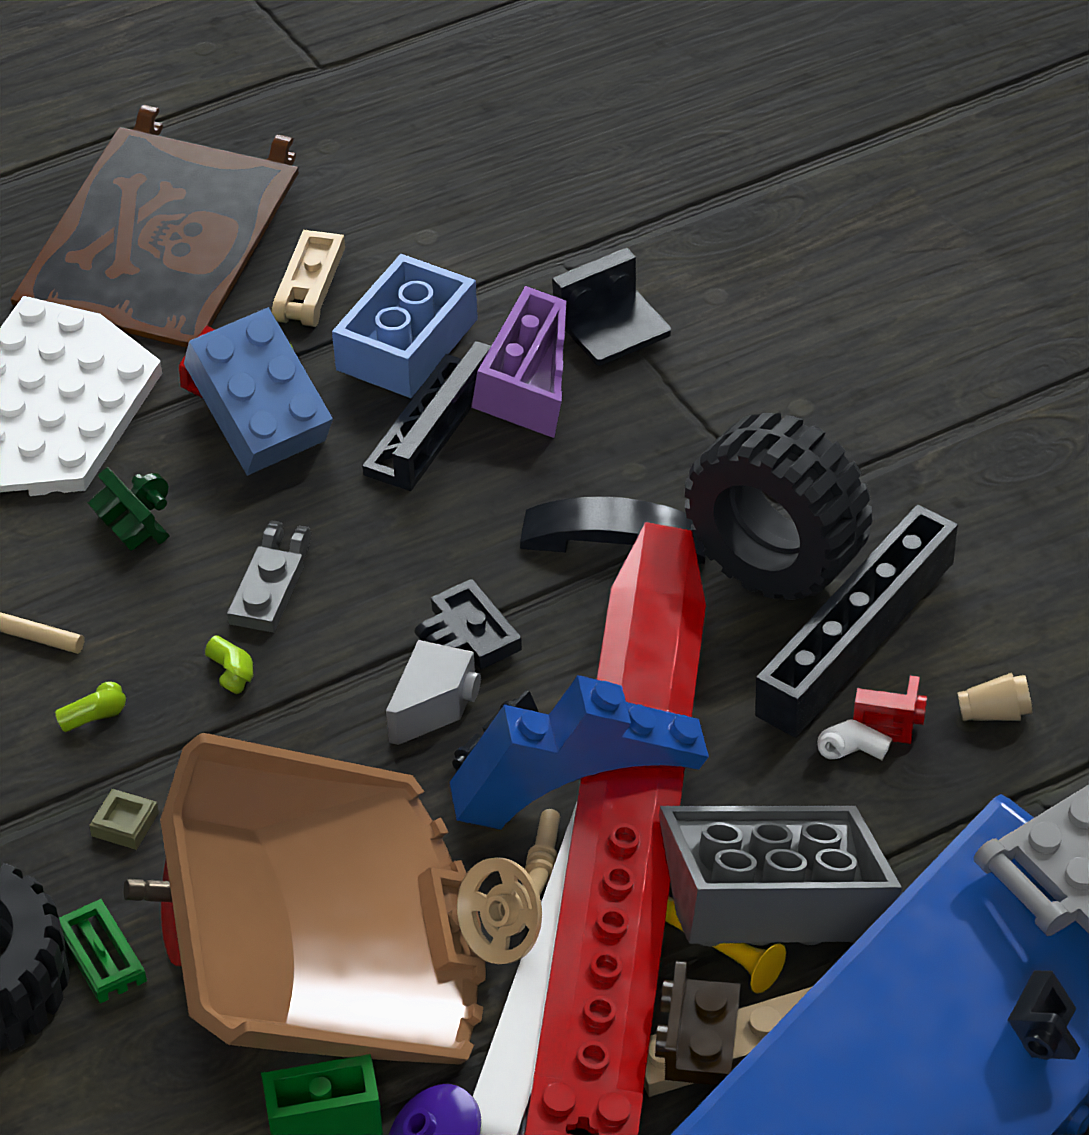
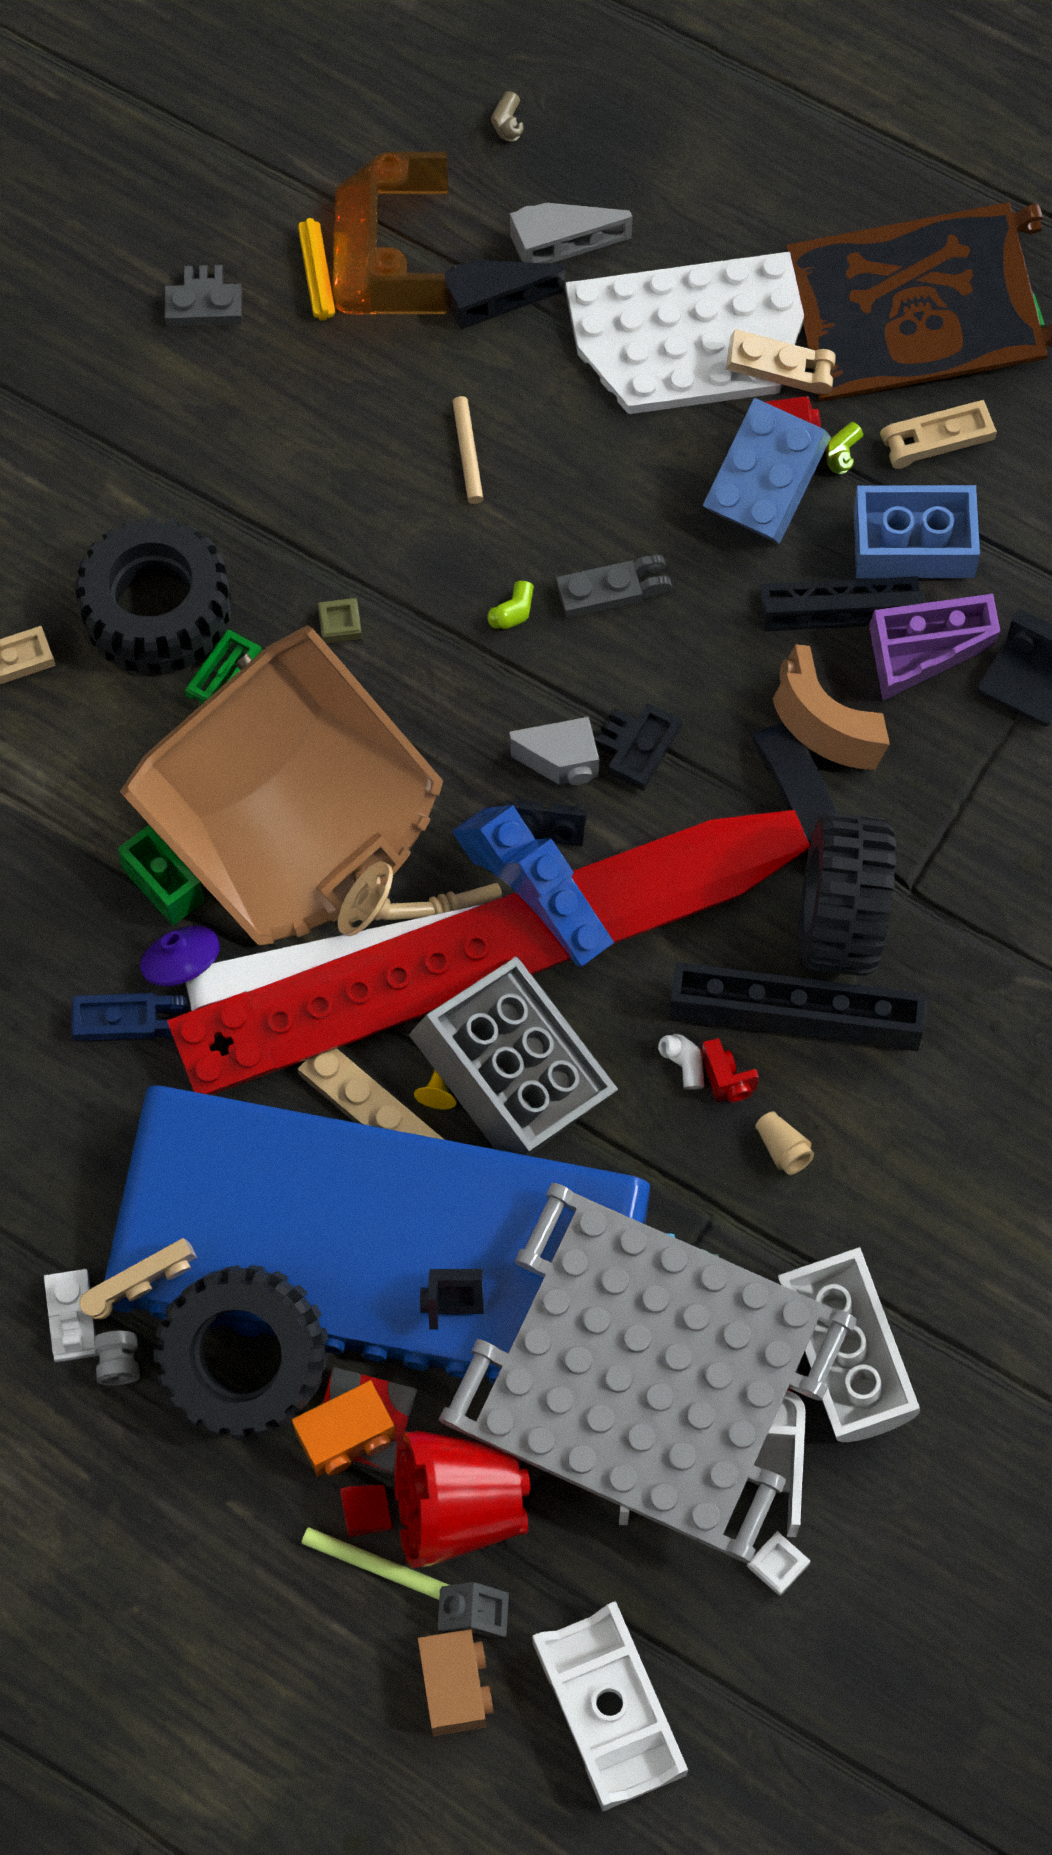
camera: 60 degrees right, 20 degrees up
lime arm [55,682,126,732] -> none
dark green hips [87,467,170,551] -> none
dark brown bracket [655,961,740,1085] -> none
none -> tan plate [726,329,836,394]
none -> medium nougat arch [773,644,890,770]

